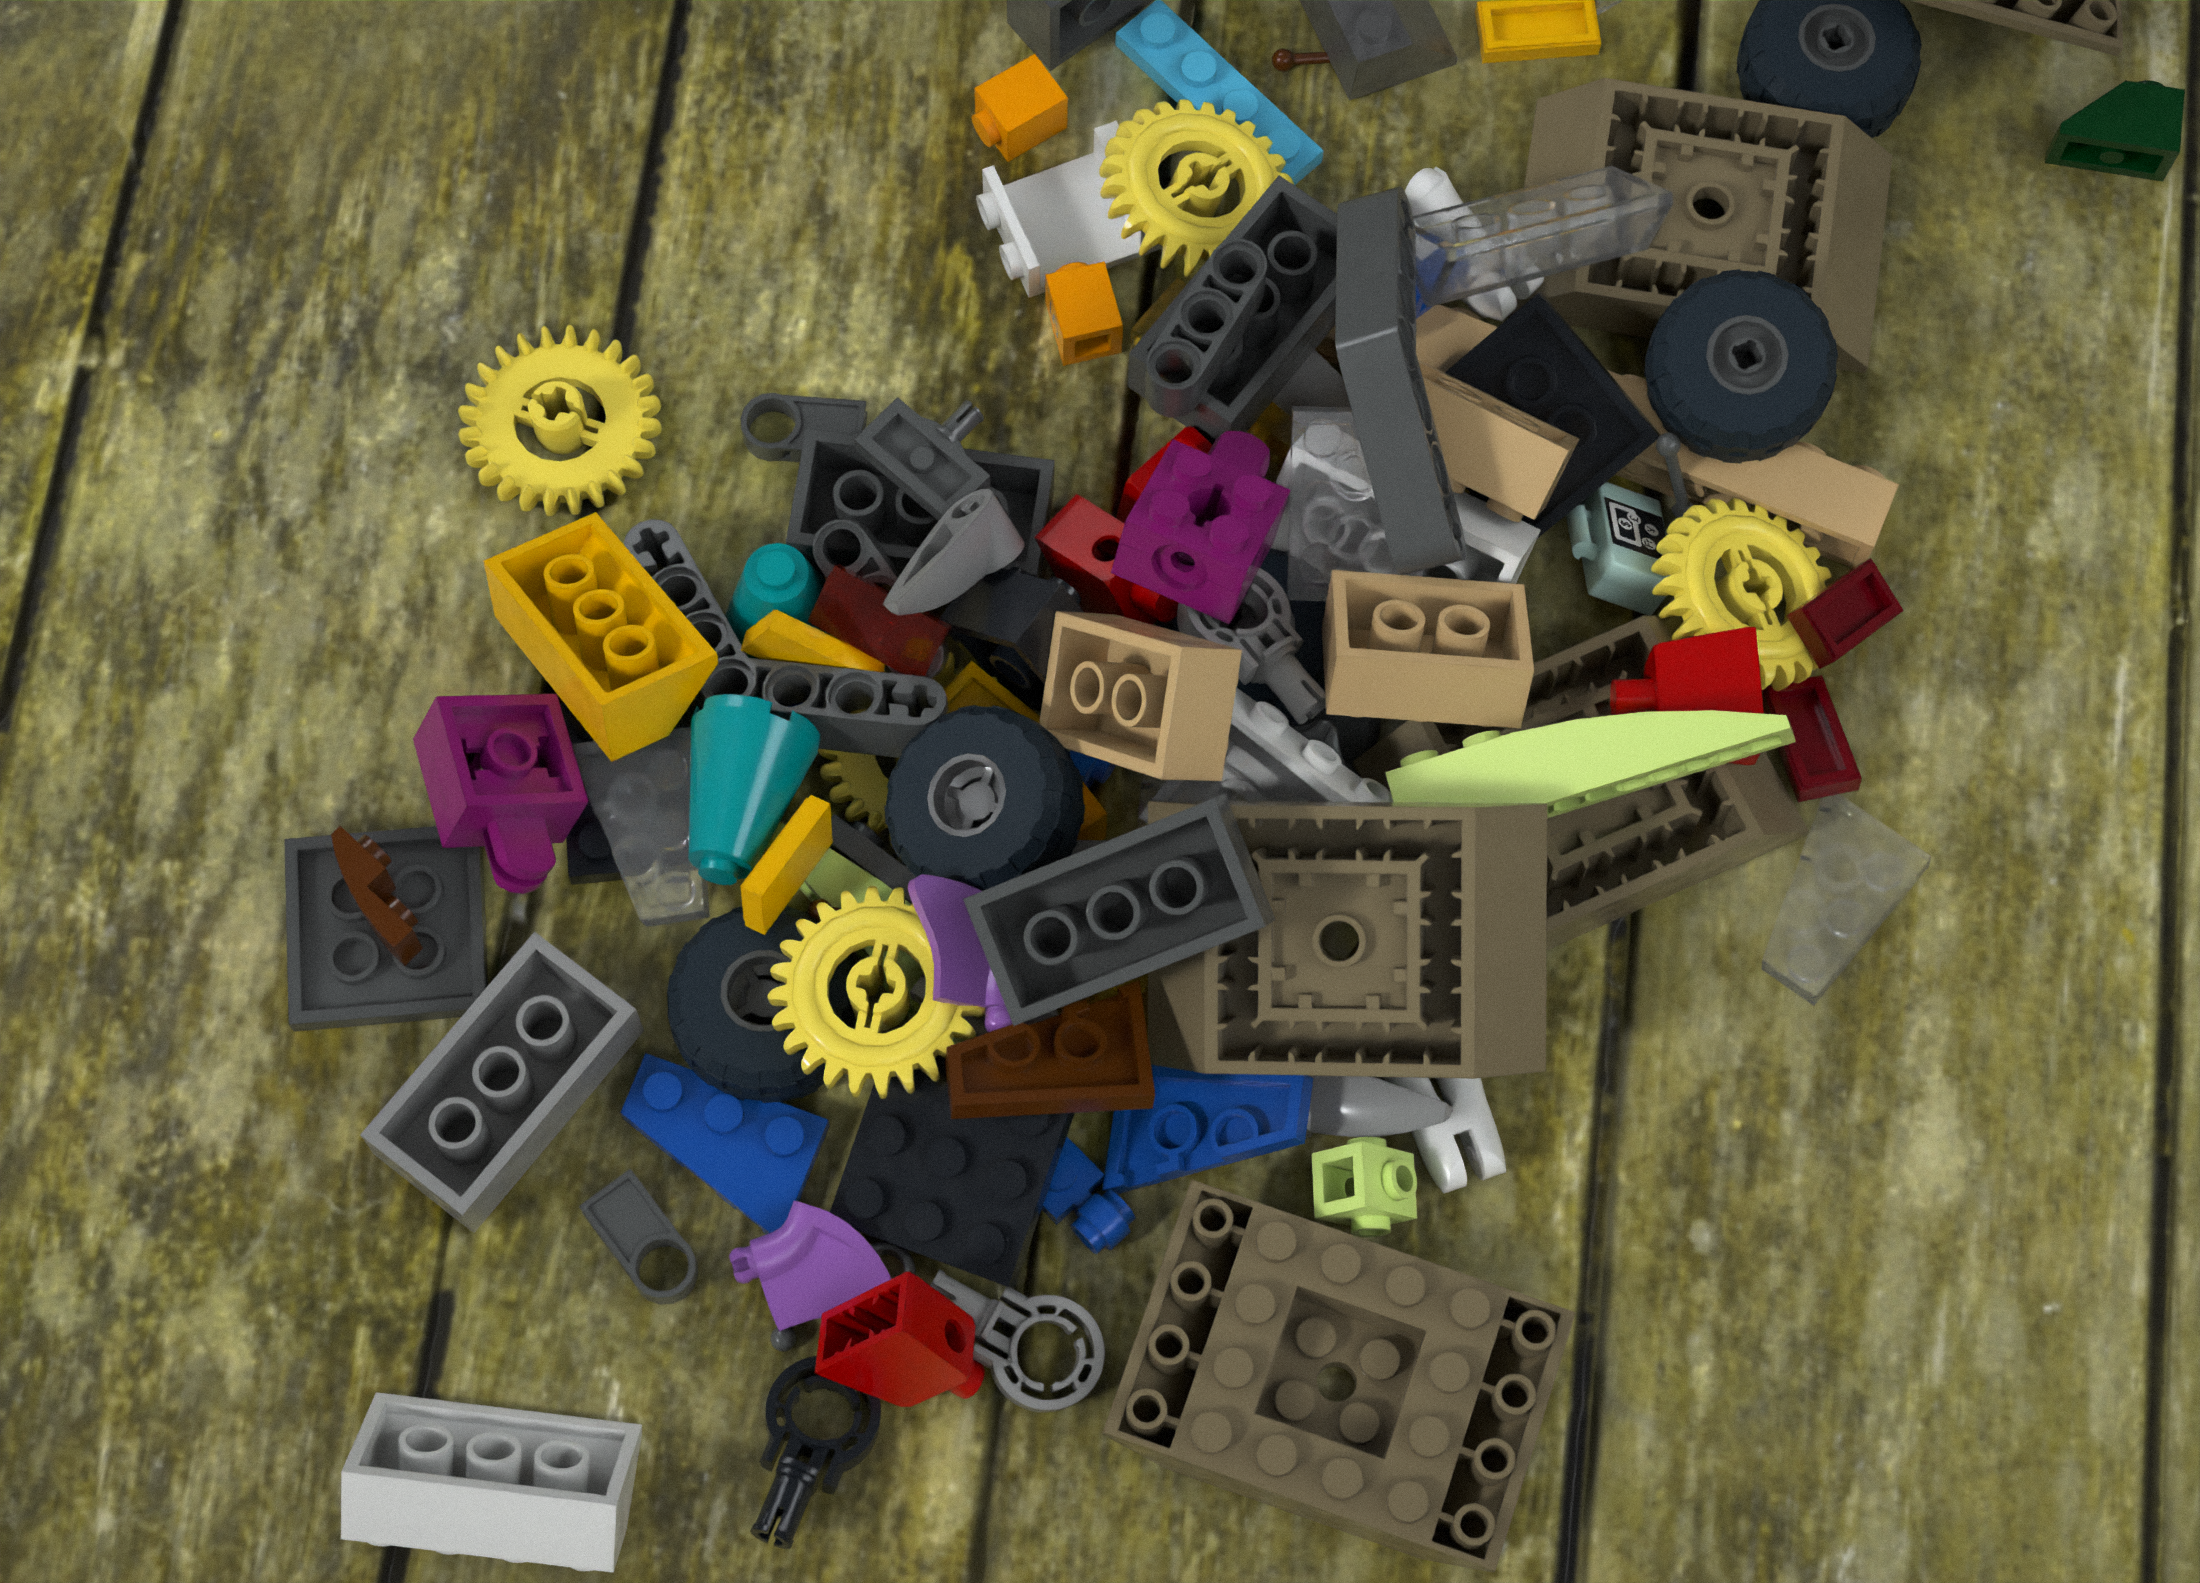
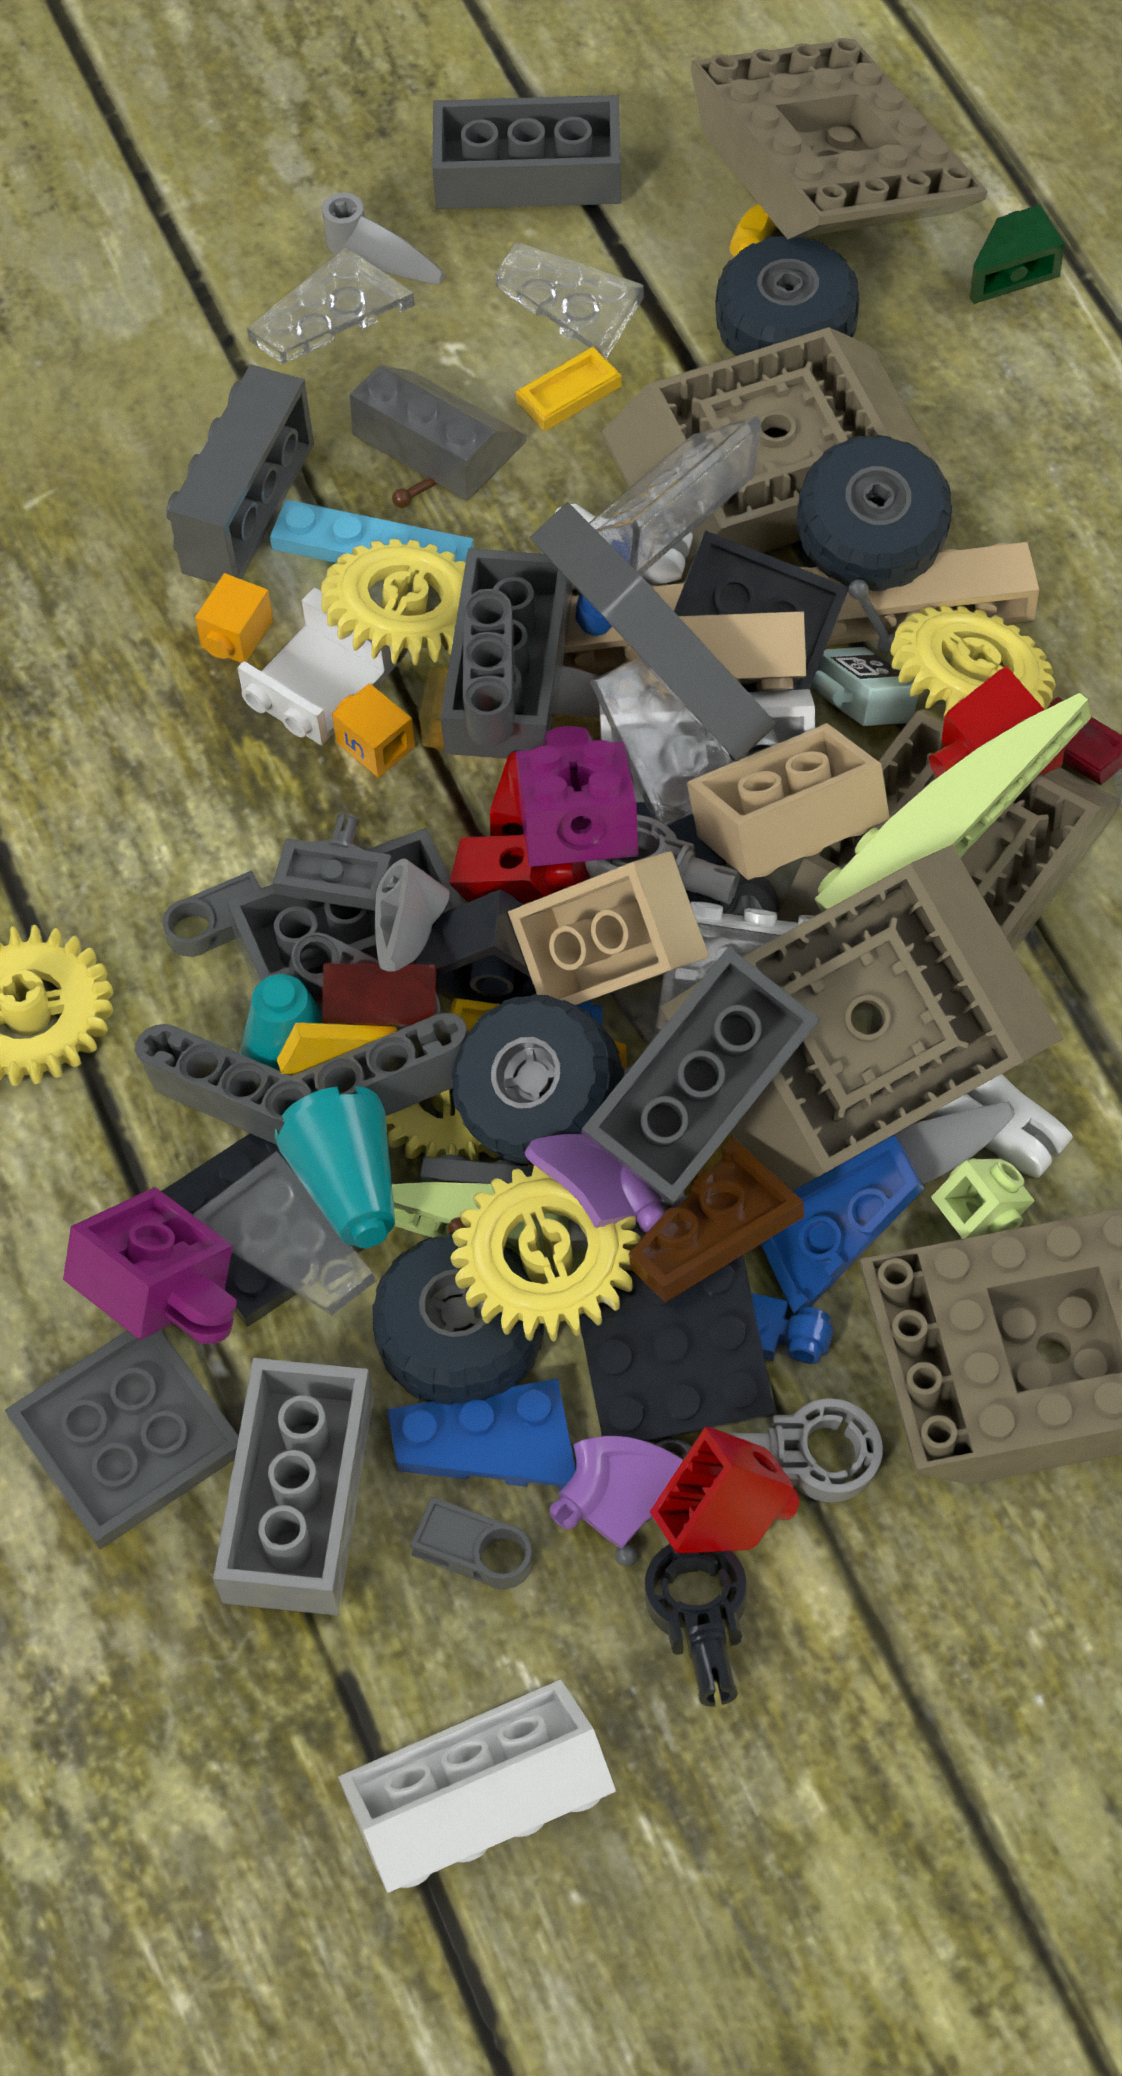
camera: 25 degrees left, 10 degrees down
reddish brown slope [331,826,423,967] -> none
yellow slope [483,512,719,762] -> none
yellow tile [740,795,833,935] -> none
dark red tile [1786,558,1904,669] -> none

